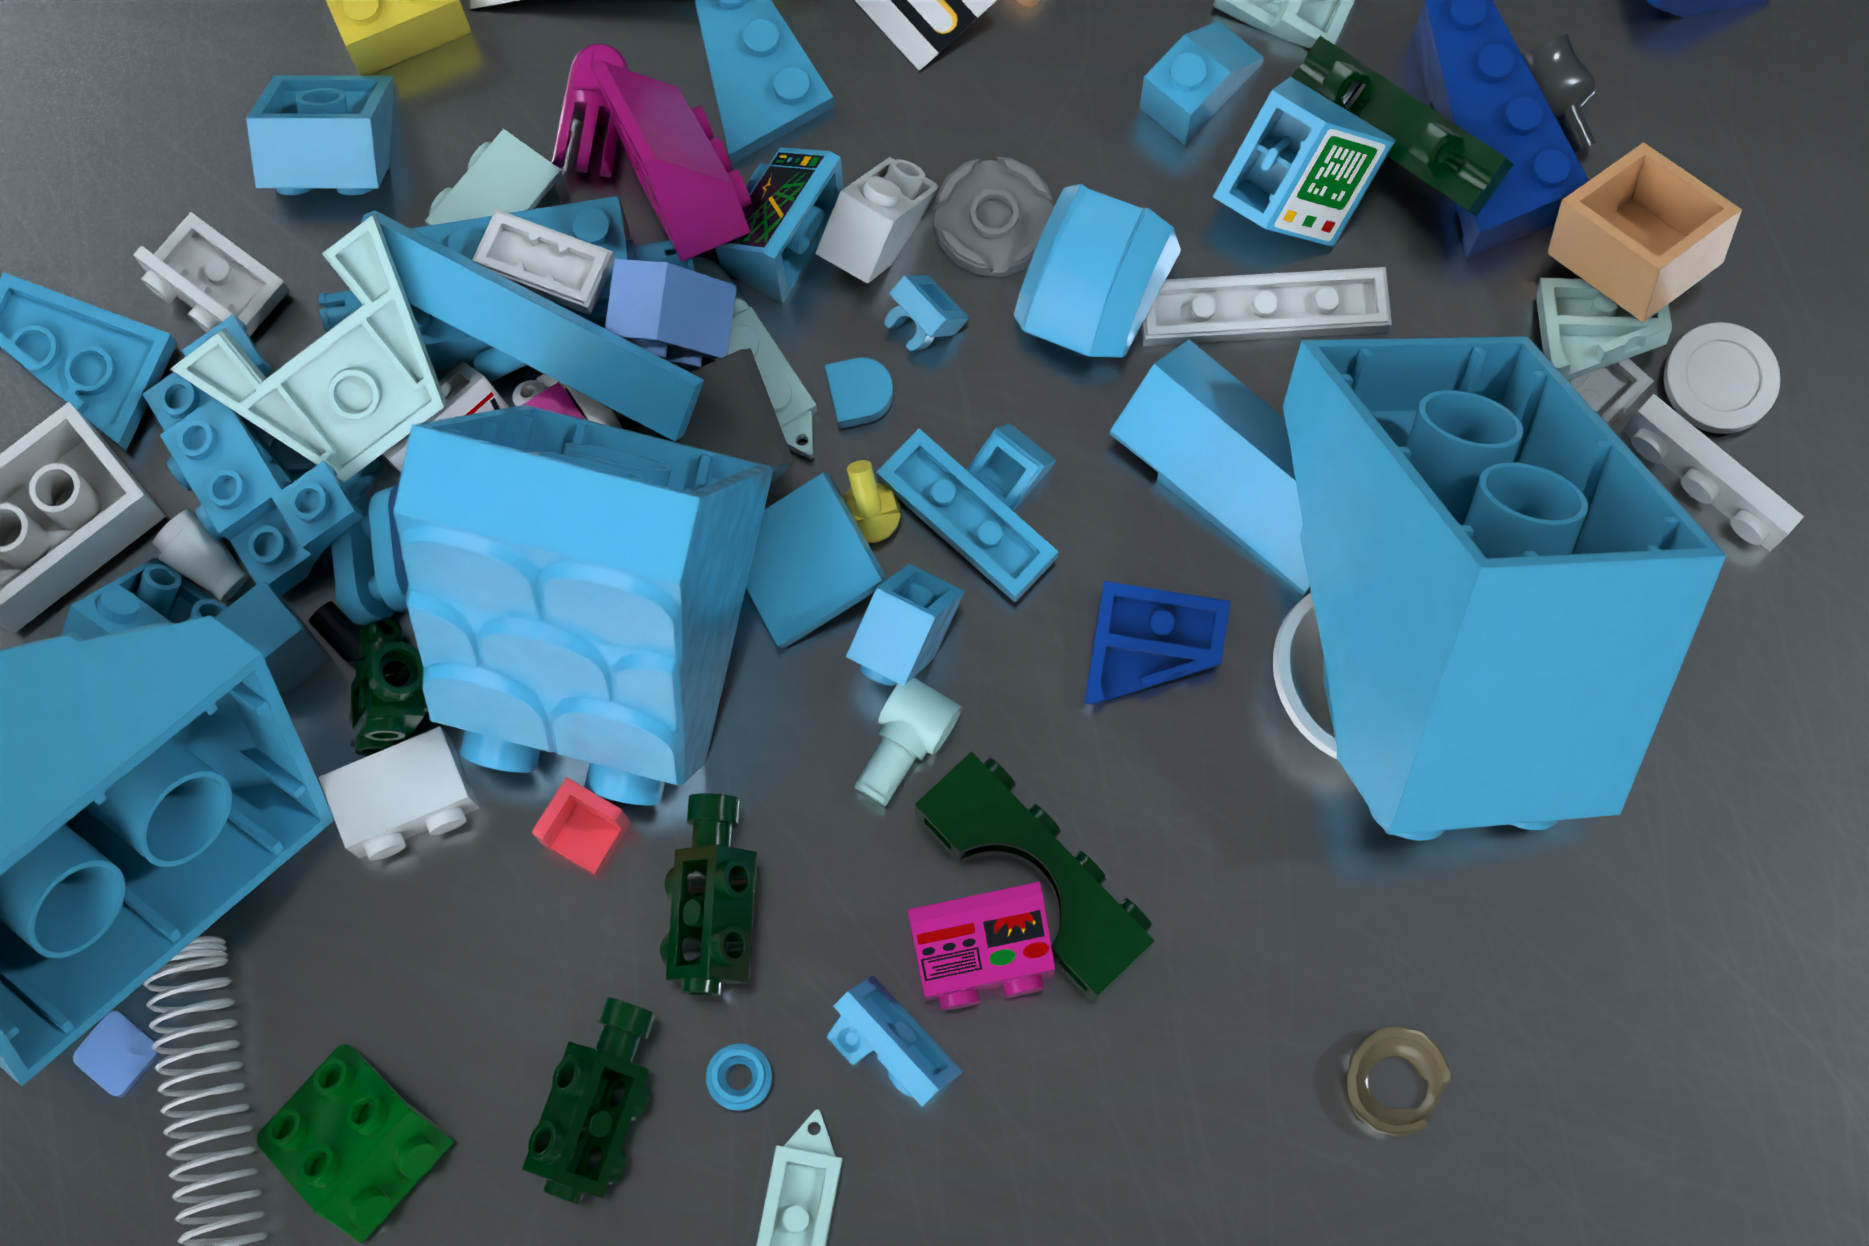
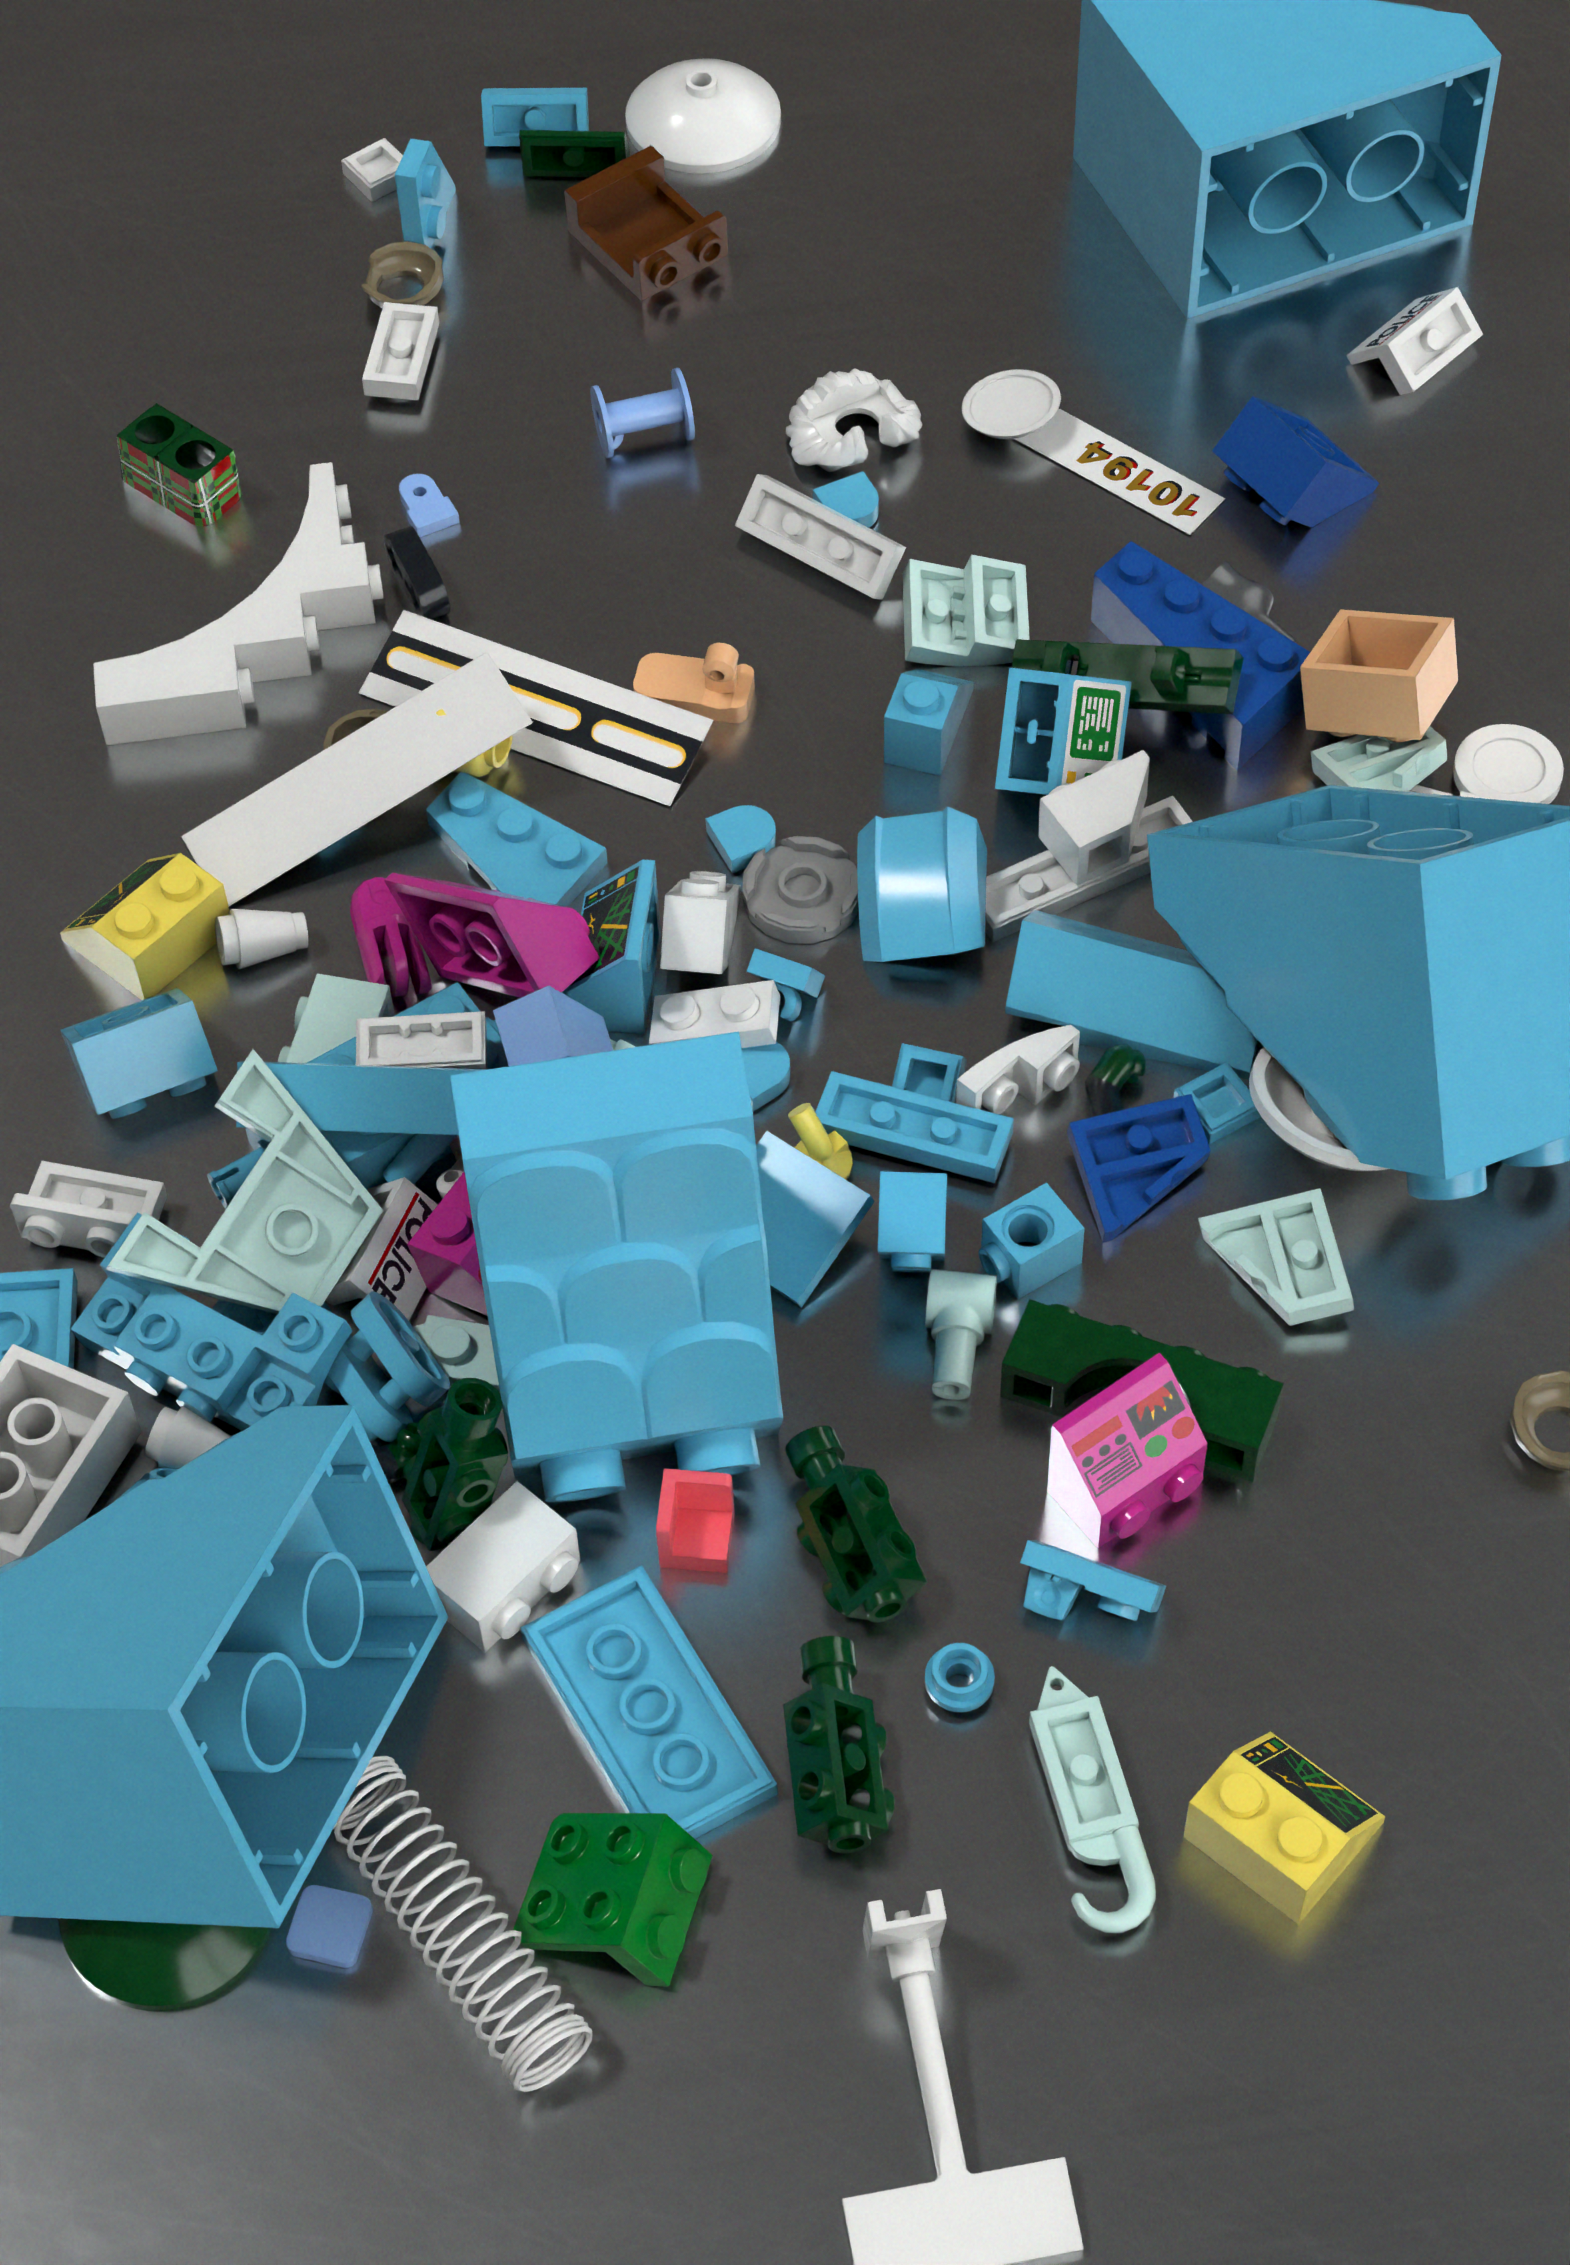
camera: 25 degrees left, 20 degrees down
none -> white cone [215,909,308,969]
none -> medium azure tile [520,1565,778,1839]
none -> white plate [649,980,780,1048]
none -> medium azure tile [705,805,776,874]
none -> white slope [956,1025,1080,1114]
none -> medium azure brick [978,1182,1085,1300]
none -> white slope [1038,750,1150,886]
none -> arm [1085,1044,1147,1117]
none -> medium azure tile [1174,1062,1261,1144]
none -> light aqua wing [1198,1188,1354,1326]

